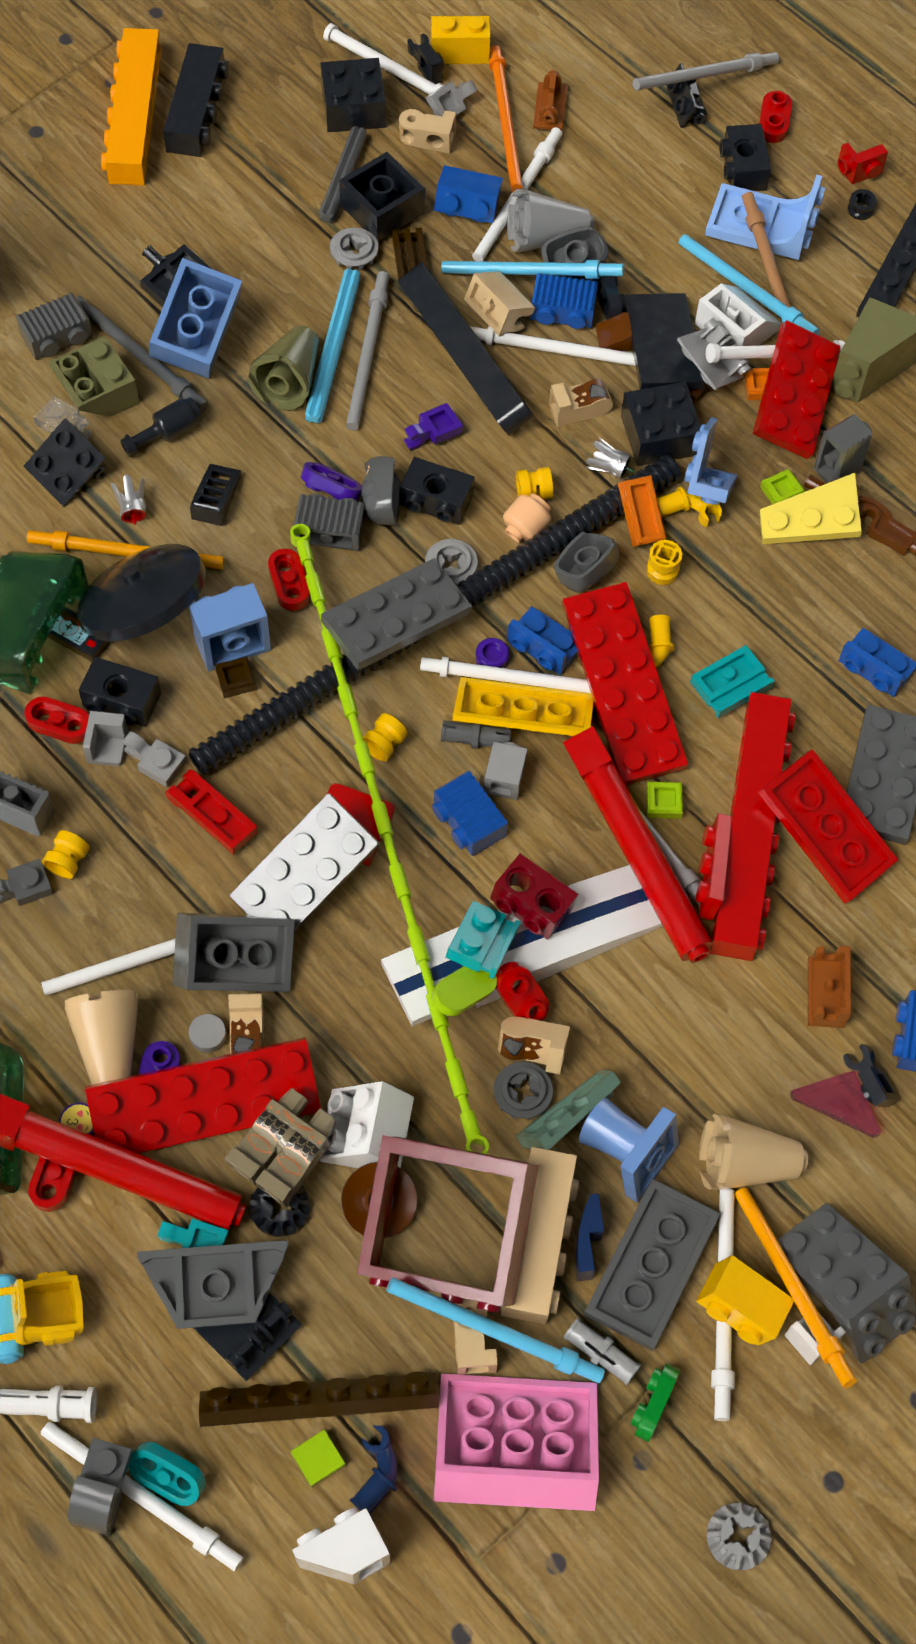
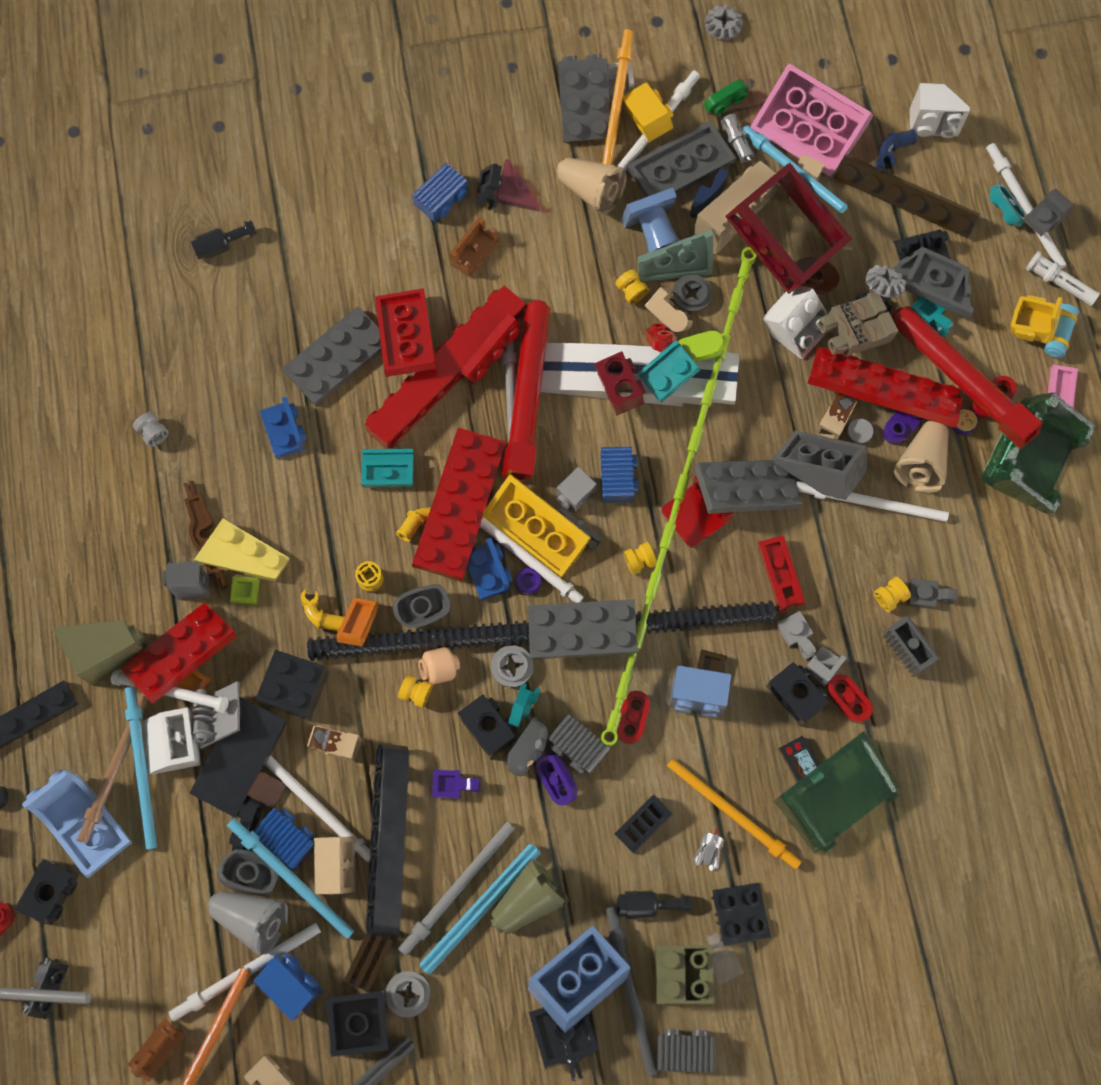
camera: 145 degrees left, 10 degrees up
black dish [77,544,206,641] -> none
lime tile [290,1429,346,1488] -> none
flat silver piece [586,437,635,479] -> none
lime tile [646,782,683,819] -> none
medium blue bracket [684,417,737,505] -> none
none -> teal plate [509,683,540,727]
none -> yellow wheel [615,269,649,304]
none -> light grey gear [866,265,906,298]

